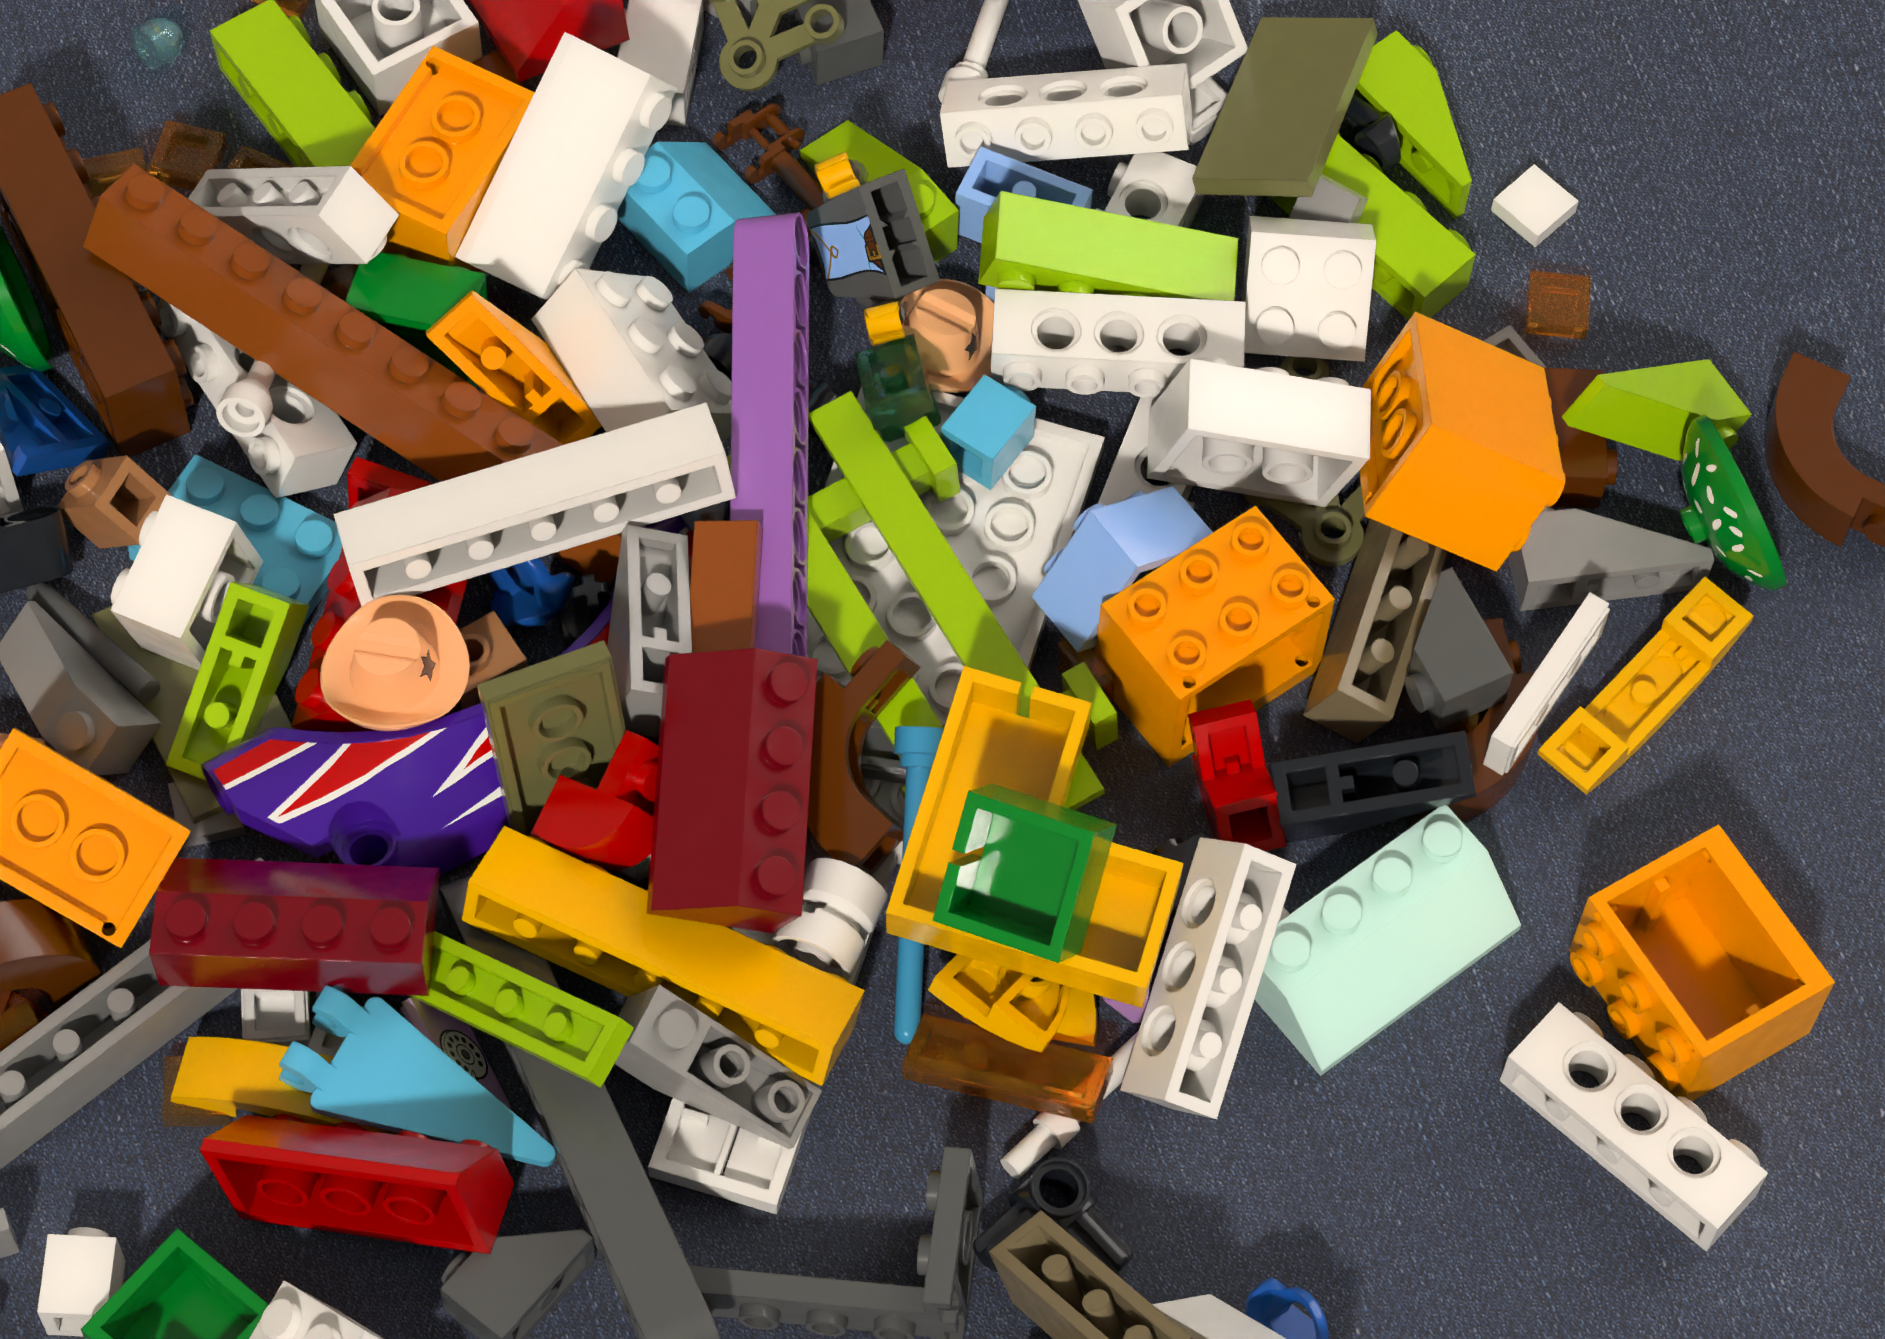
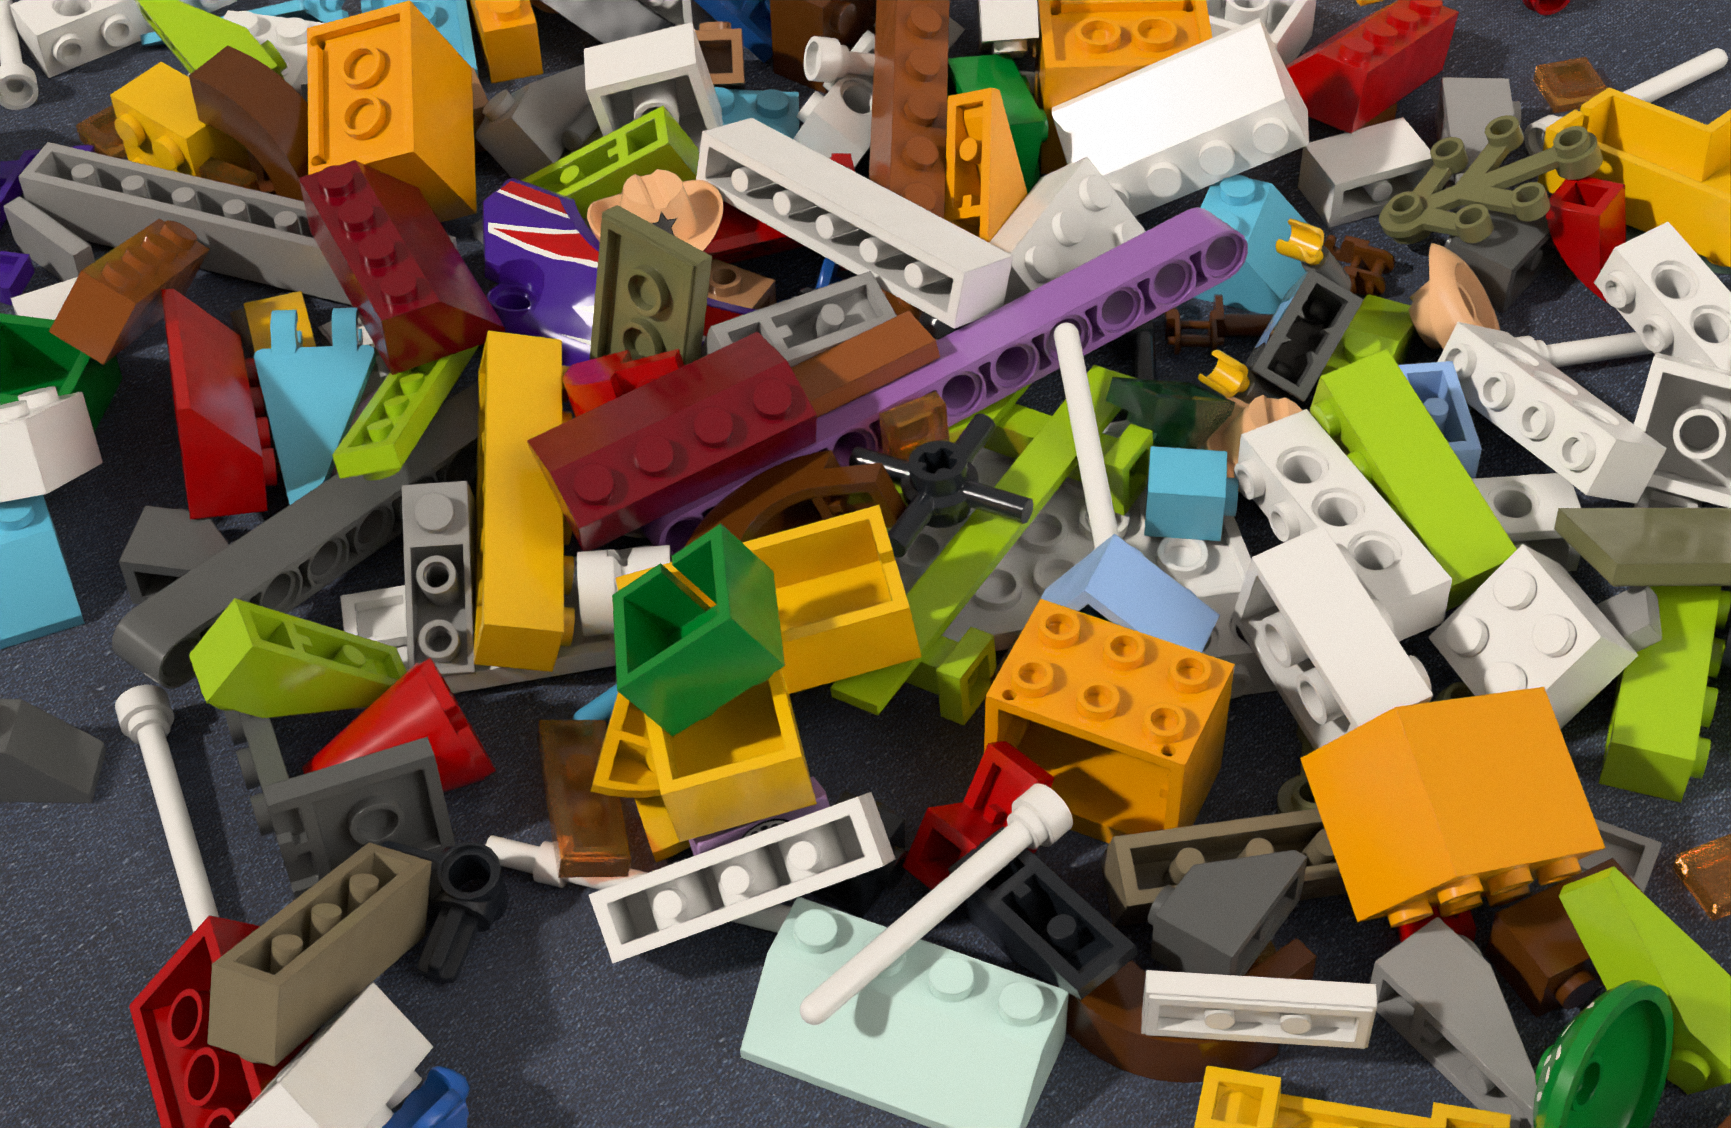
camera: 65 degrees right, 15 degrees down
none -> dark orange brick [49,218,210,365]
none -> lime slope [189,598,407,718]
none -> red cone [302,658,496,793]
none -> white piece [800,783,1073,1025]
none -> black bar [849,414,1033,558]
none -> clear orange tile [879,391,950,461]
none -> white piece [1054,323,1119,549]
none -> light nougat hat [1409,243,1500,350]

